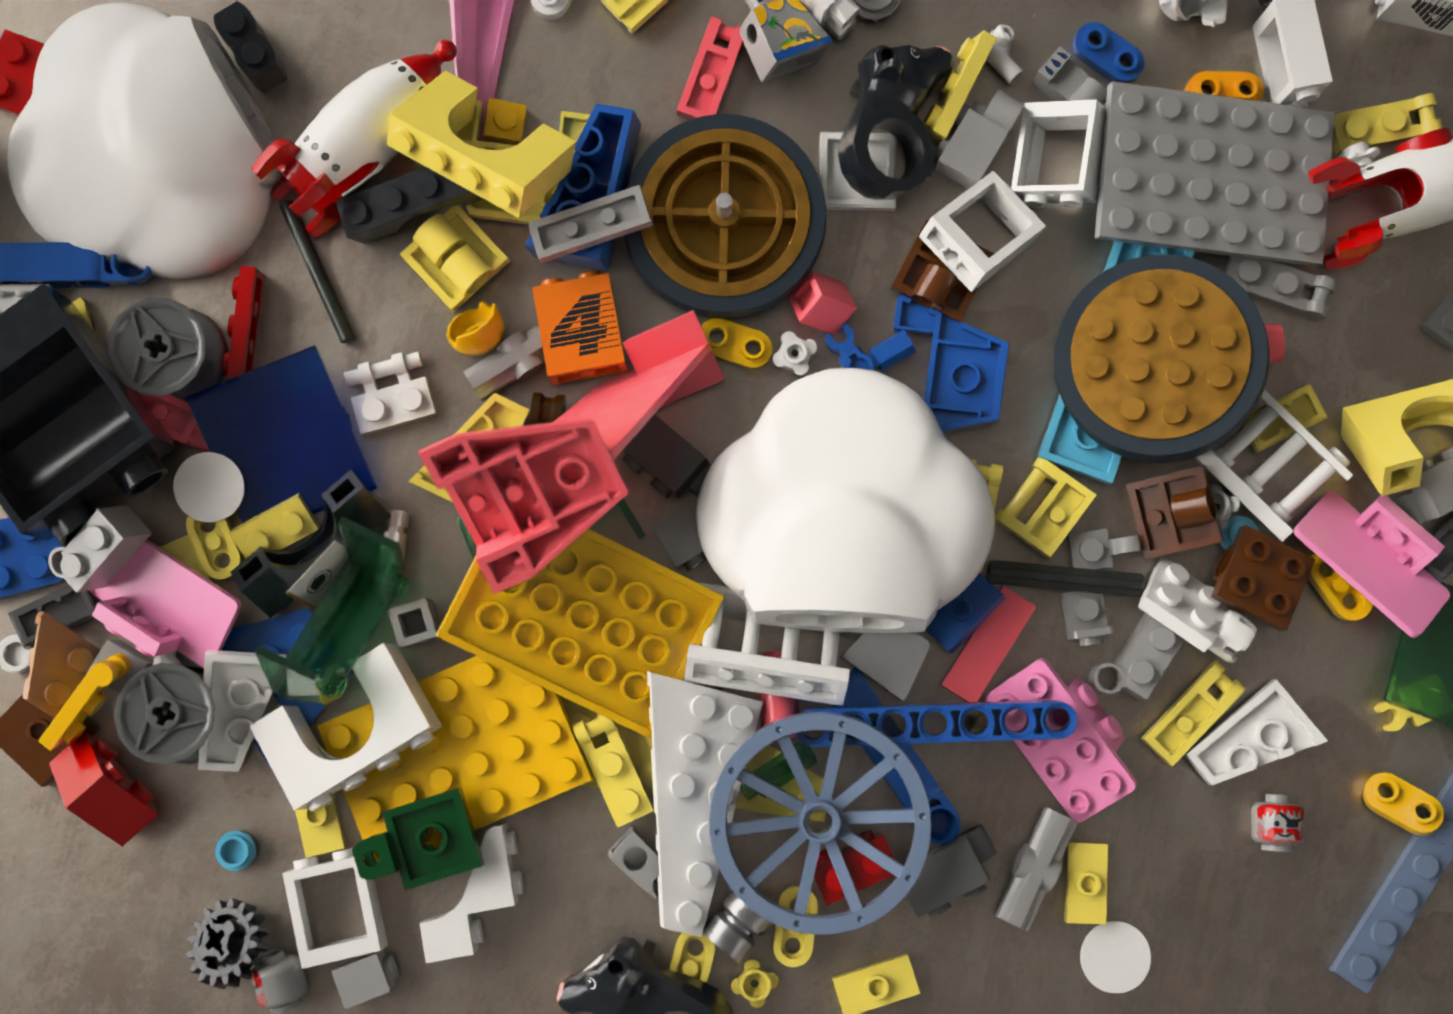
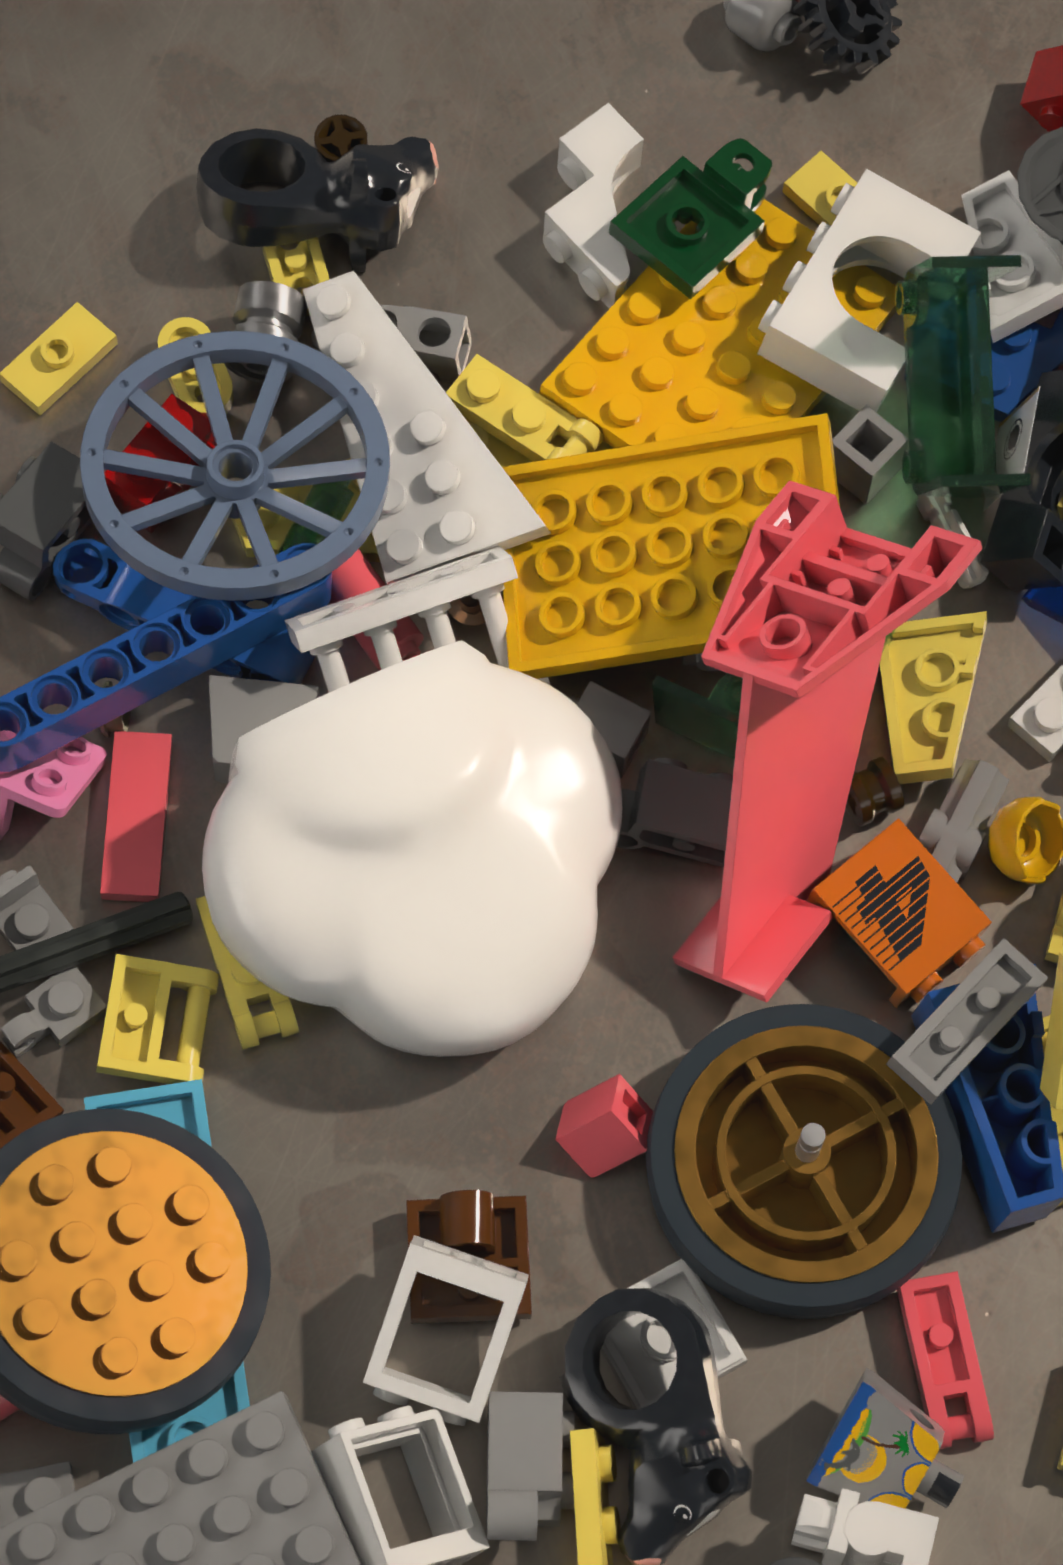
camera: 145 degrees right, 15 degrees down
medium azure plate [215,830,256,871] -> none
white window [282,848,388,969] -> none
light grey brick [331,949,399,1010] -> none
yellow plate [701,318,773,370] -> none
light yellow plate [731,959,779,1008] -> none
white plate [773,331,817,376] -> none
blue bar [825,324,916,372] -> none
blue wing [893,295,1009,433] -> none
blue plate [926,573,1005,655] -> none

